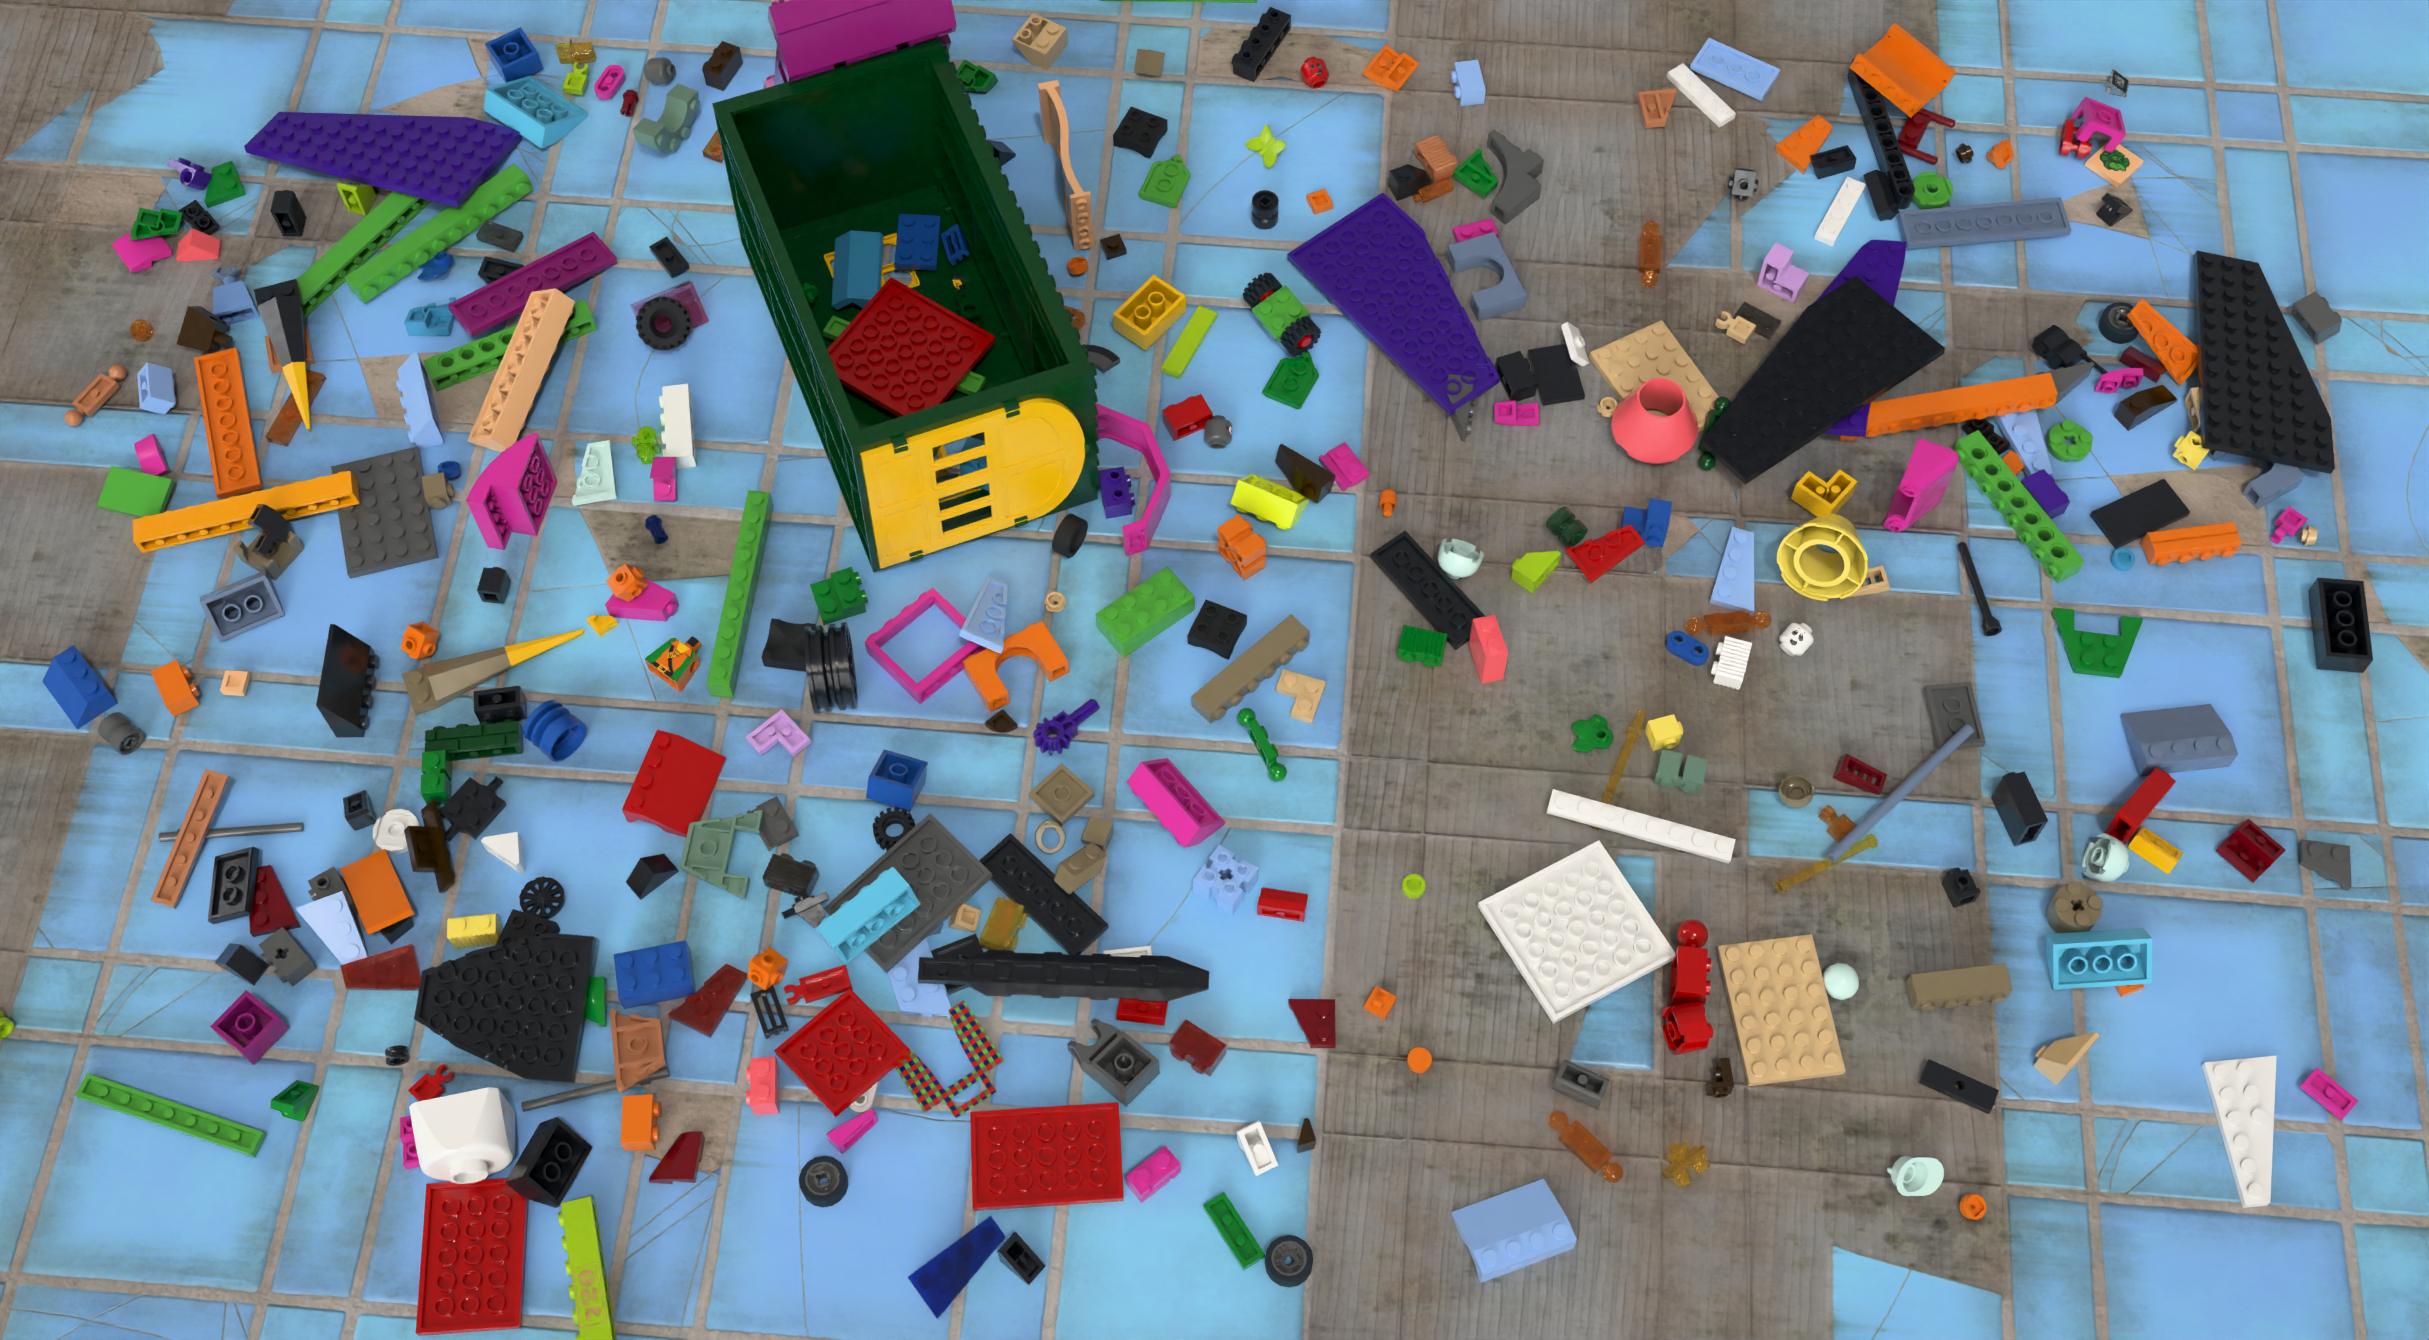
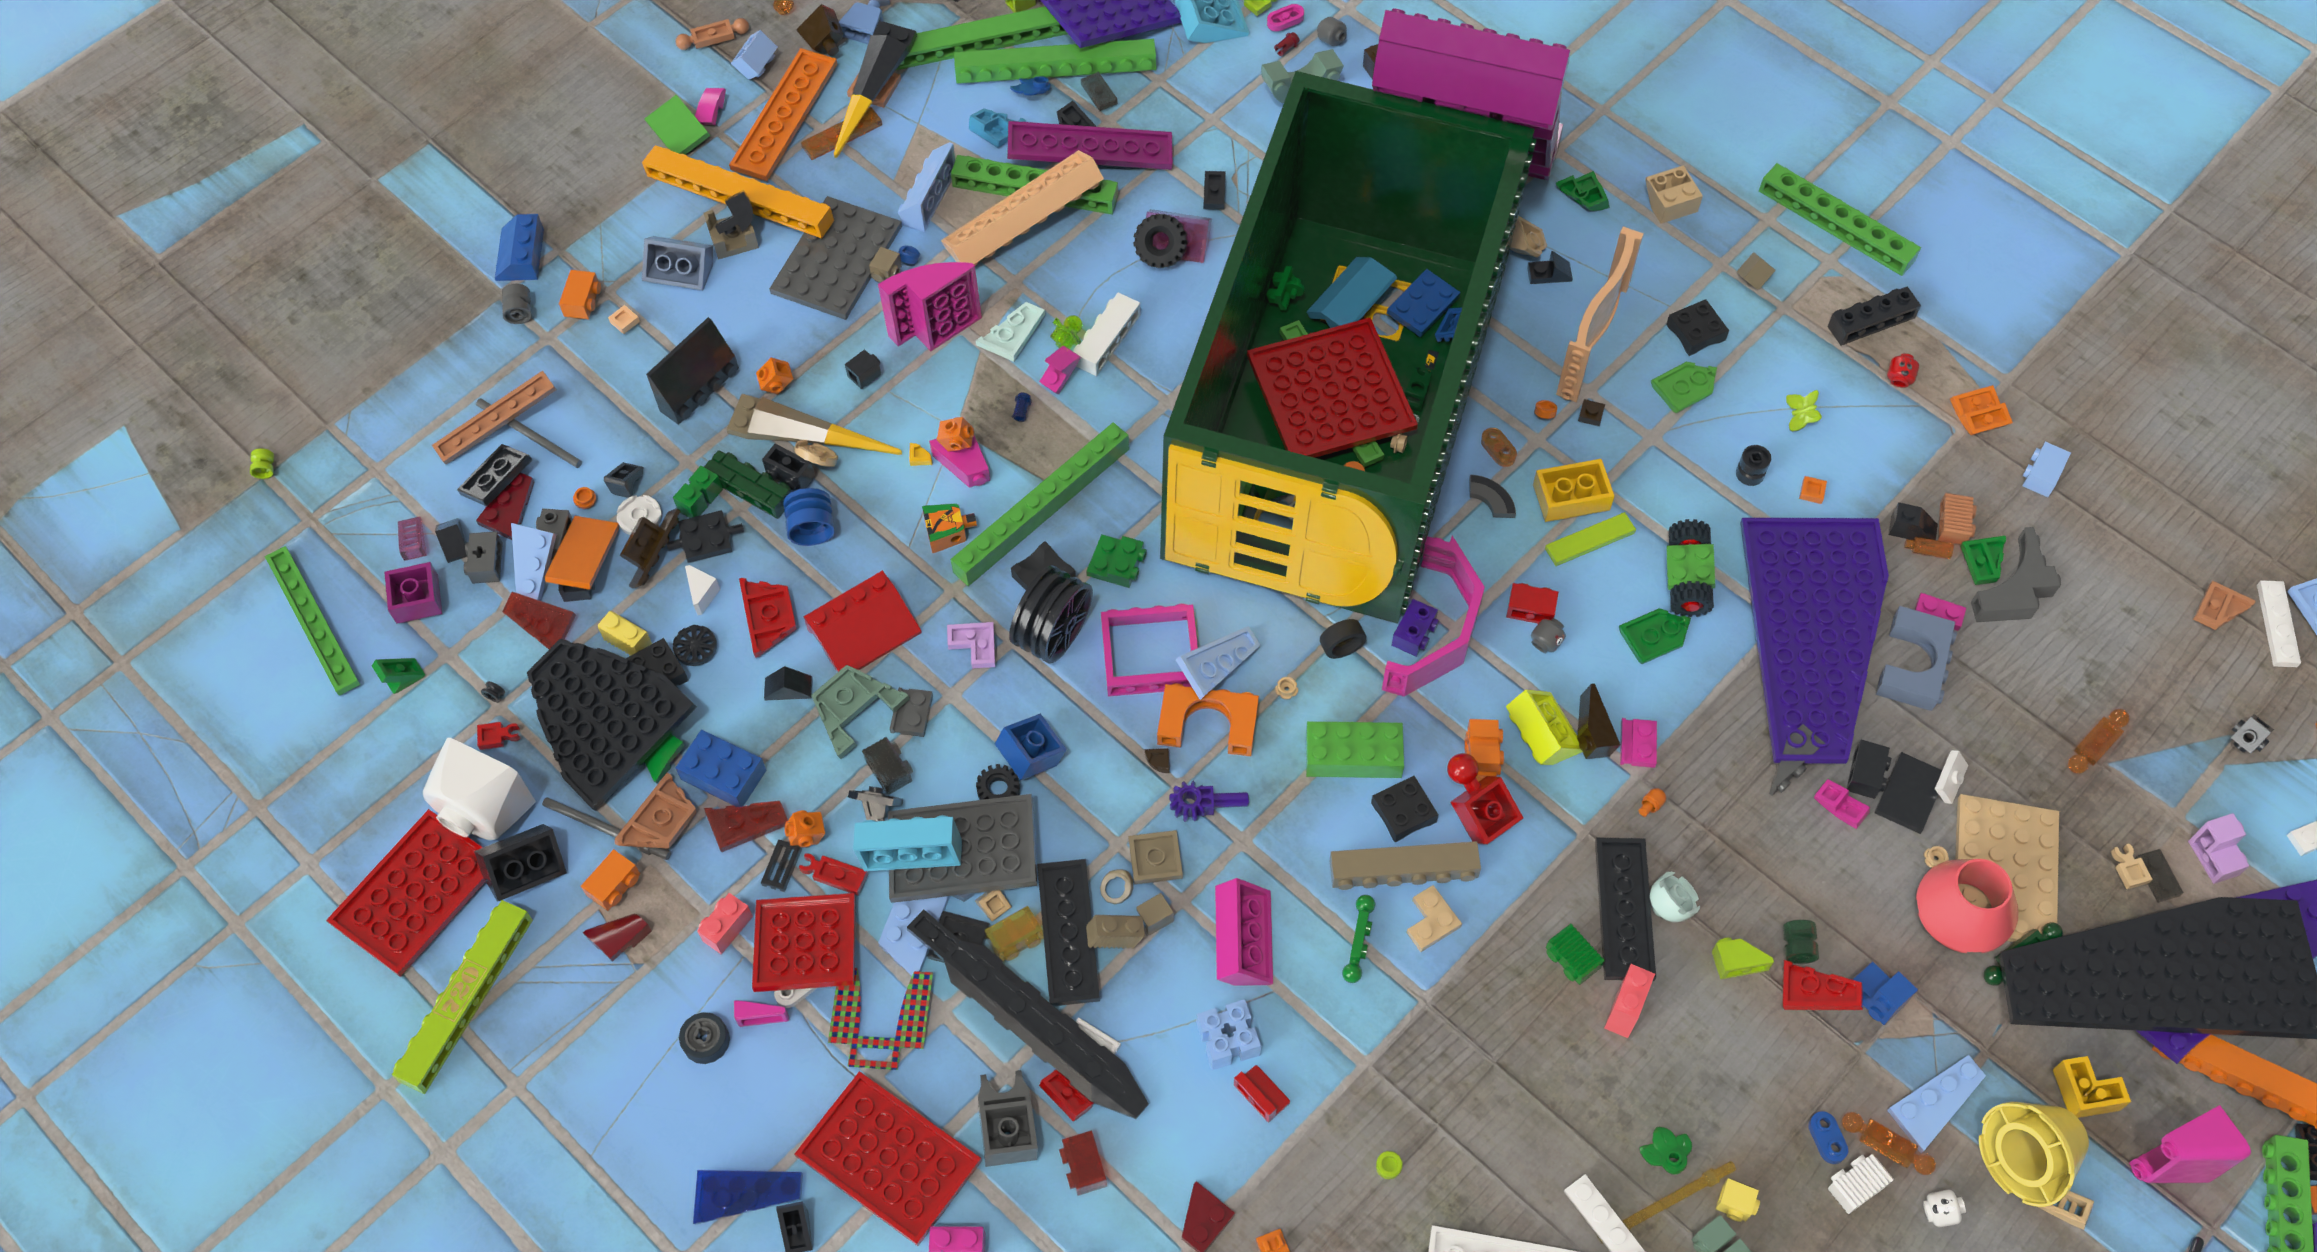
camera: 40 degrees right, 0 degrees up
none -> clear pink slope [398,516,427,561]
none -> orange plate [573,487,596,509]
none -> red wing [739,578,797,658]
none -> tan tile [794,440,838,467]
none -> tan plate [1390,433,1408,453]
none -> red brick [1447,753,1523,844]

